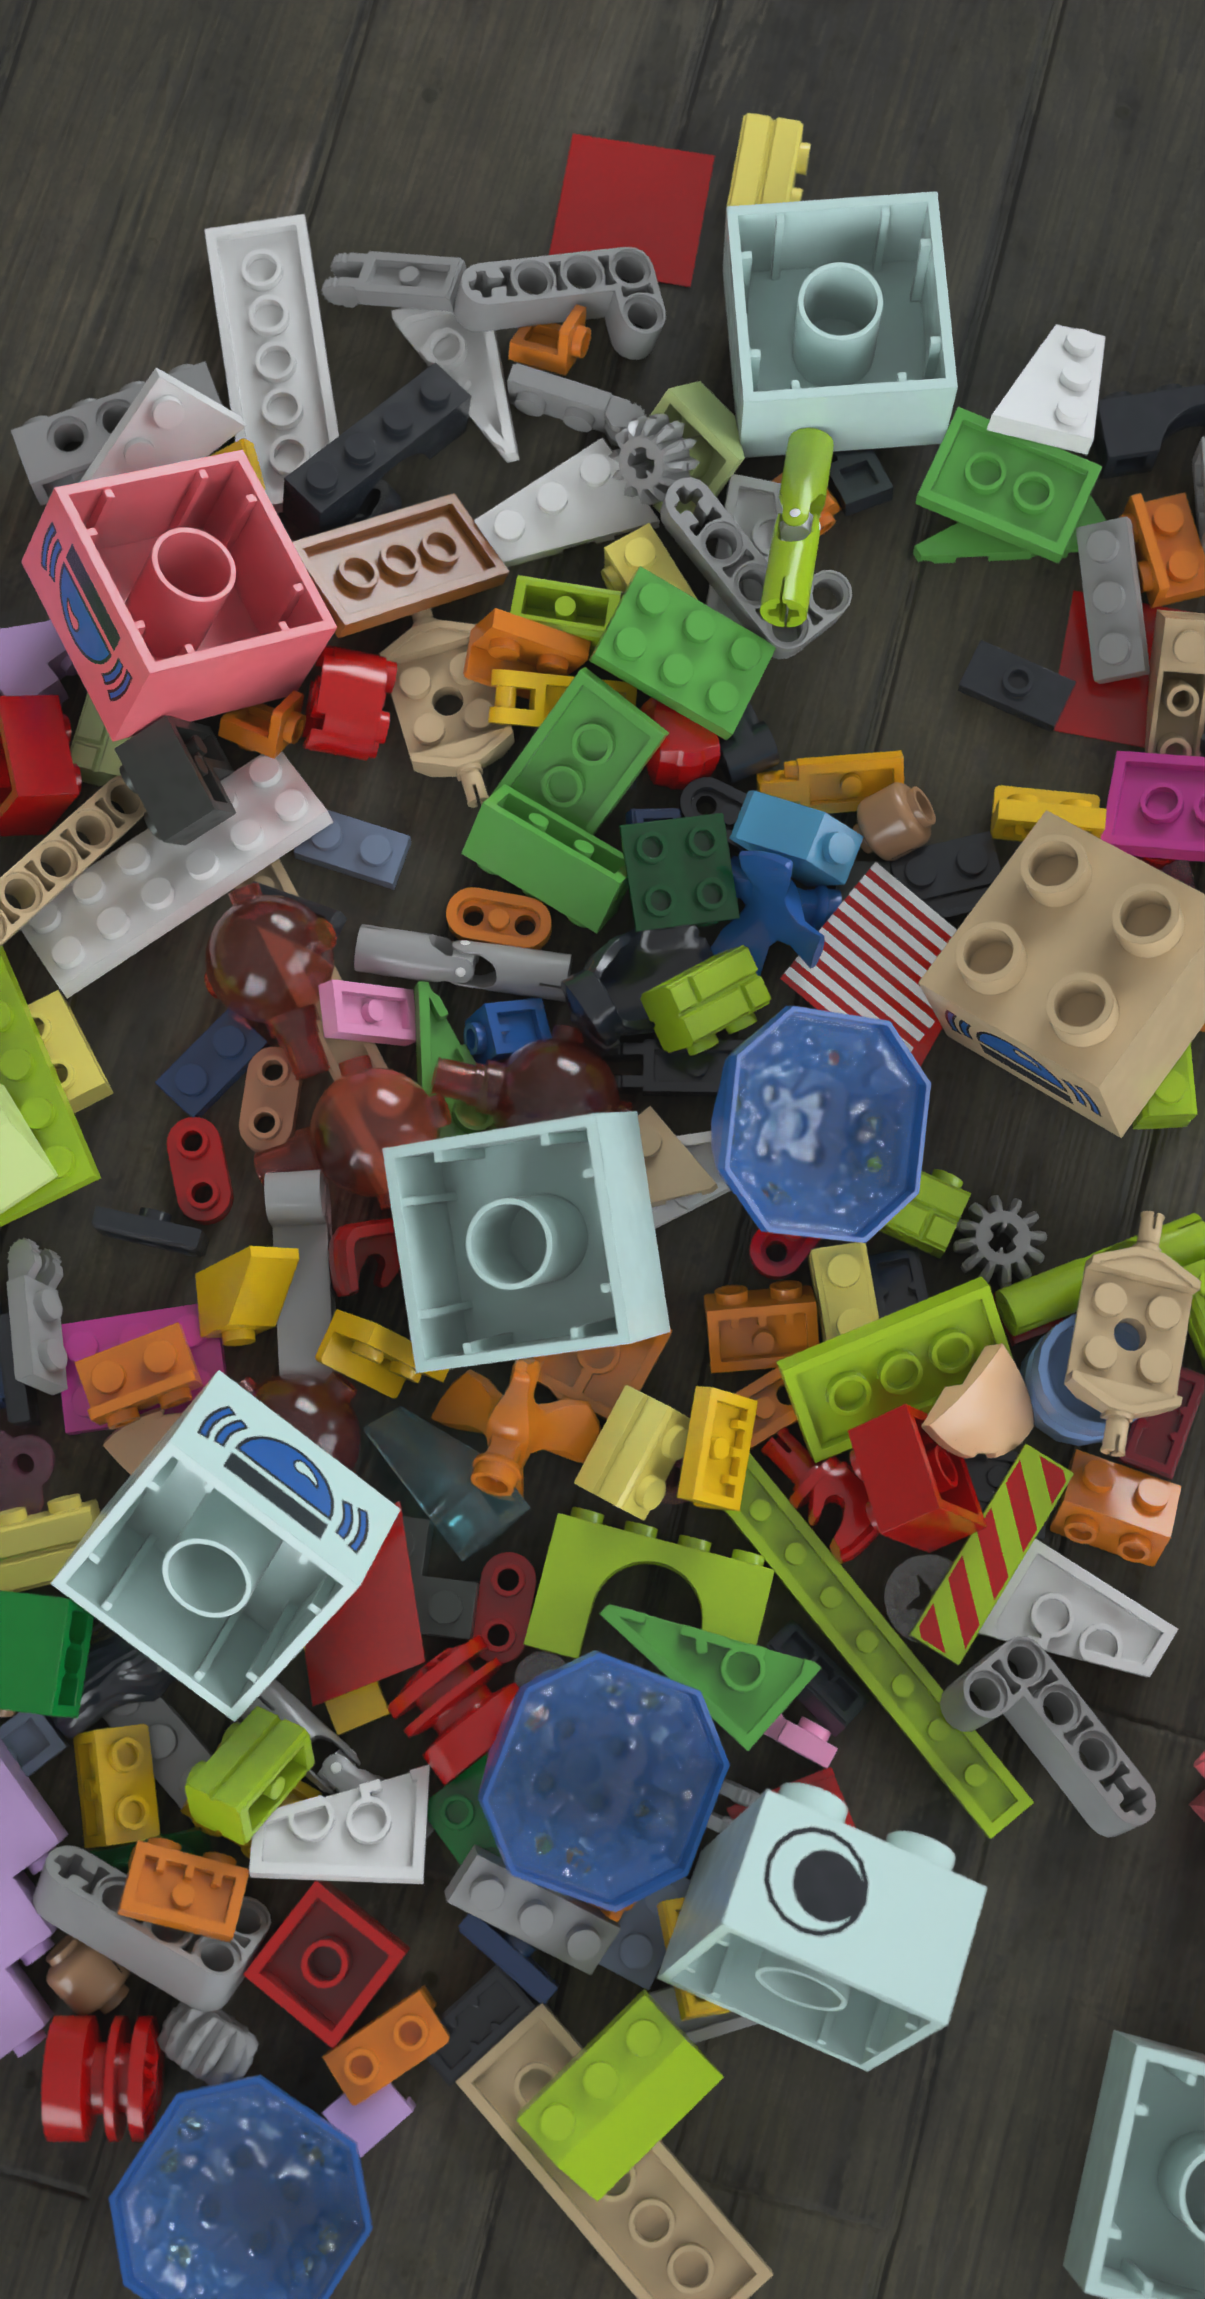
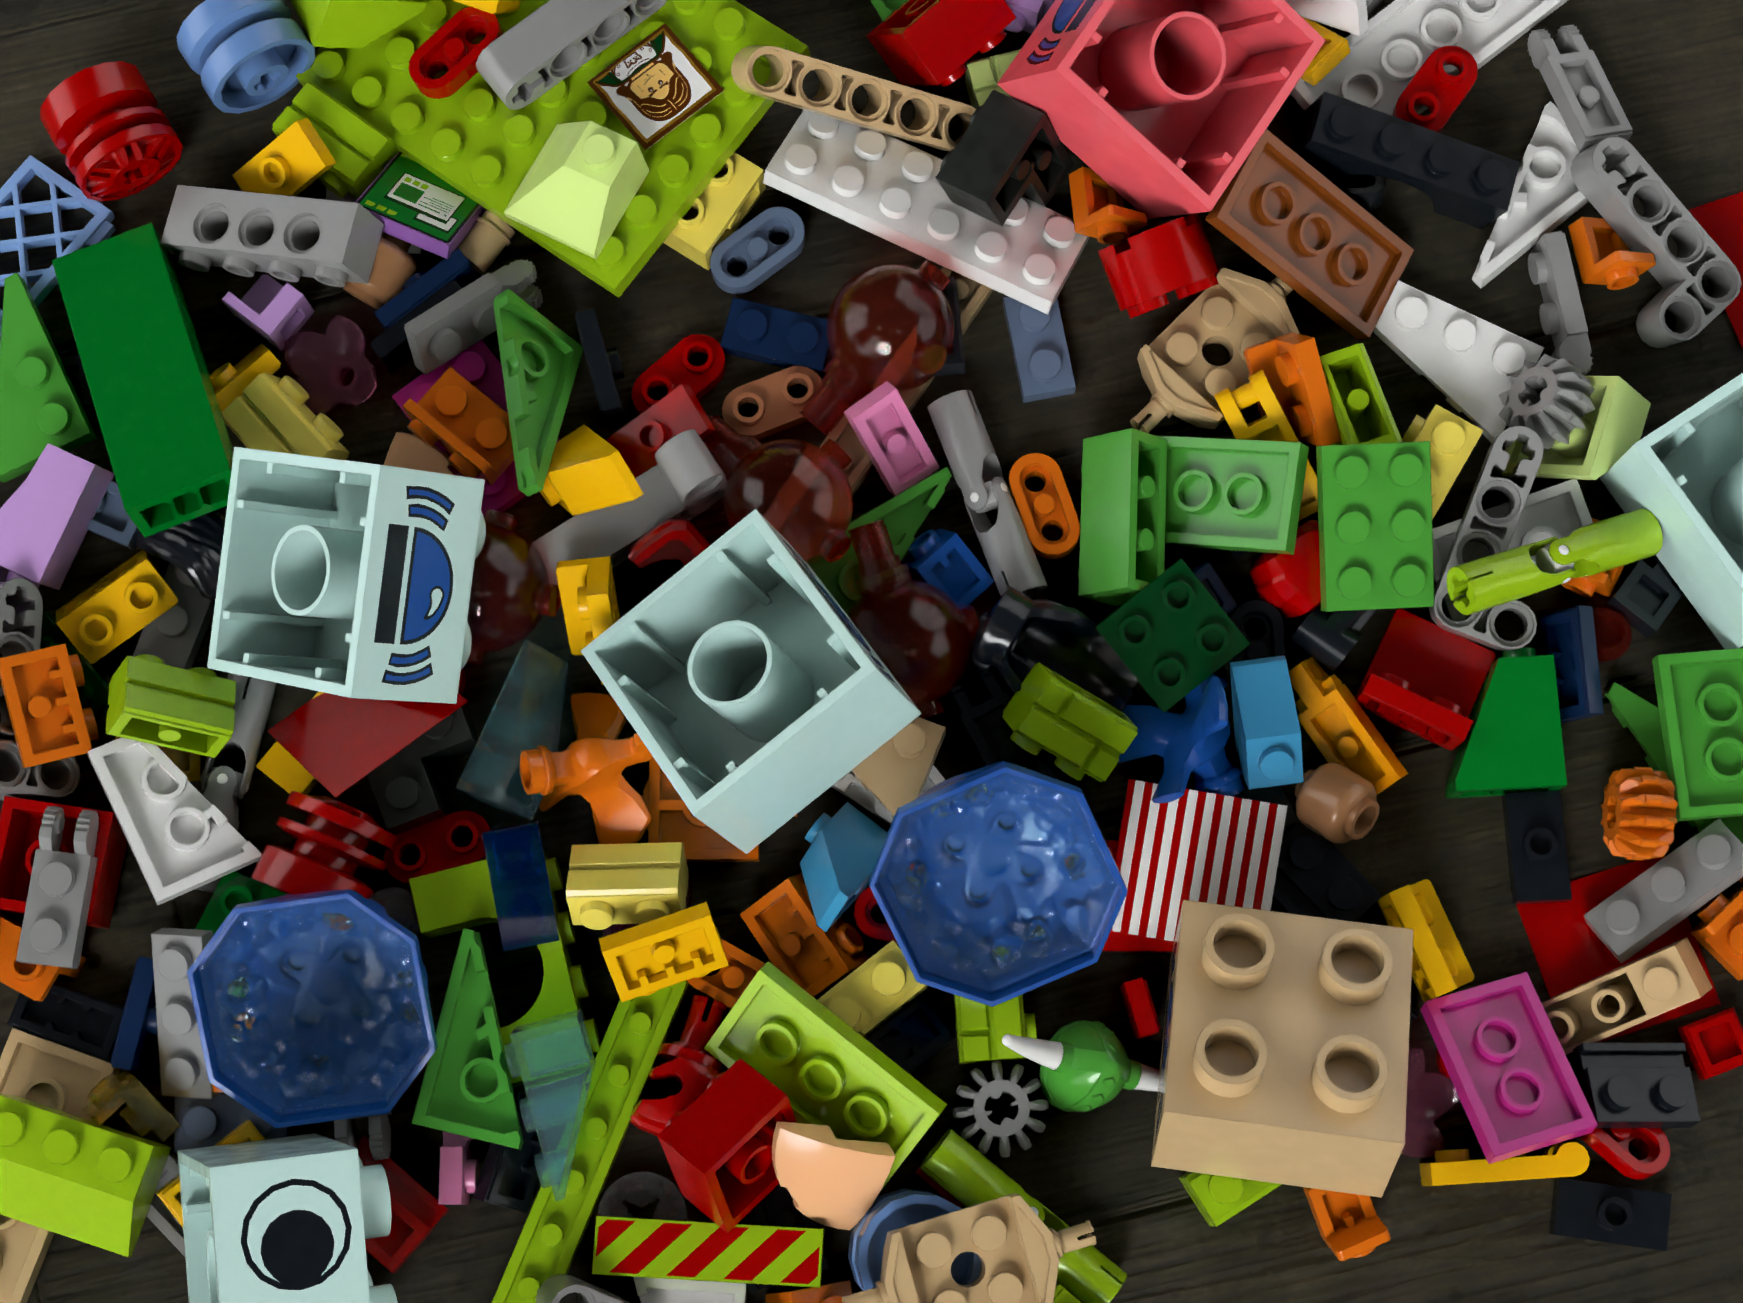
camera: 60 degrees right, 0 degrees up
none -> light grey hinge [16,806,99,969]
none -> clear yellow bracket [82,1070,181,1141]
none -> clear blue slope [482,822,559,951]
none -> bright green wing [493,289,583,497]
none -> clear light blue slope [504,1009,596,1201]
none -> red plate [606,384,716,478]
none -> sand blue plate [710,207,805,294]
none -> dark azure slope [800,802,888,932]
none -> bright green helmet [1002,1021,1160,1112]
none -> red tile [1119,977,1161,1040]
none -> red bracket [1355,609,1495,751]
none -> red plate [1392,46,1478,133]
none -> green slope [1445,647,1567,799]
none -> dark blue plate [1539,605,1604,723]
none -> clear red plate [1593,607,1632,662]
none -> orange gear [1600,766,1678,861]

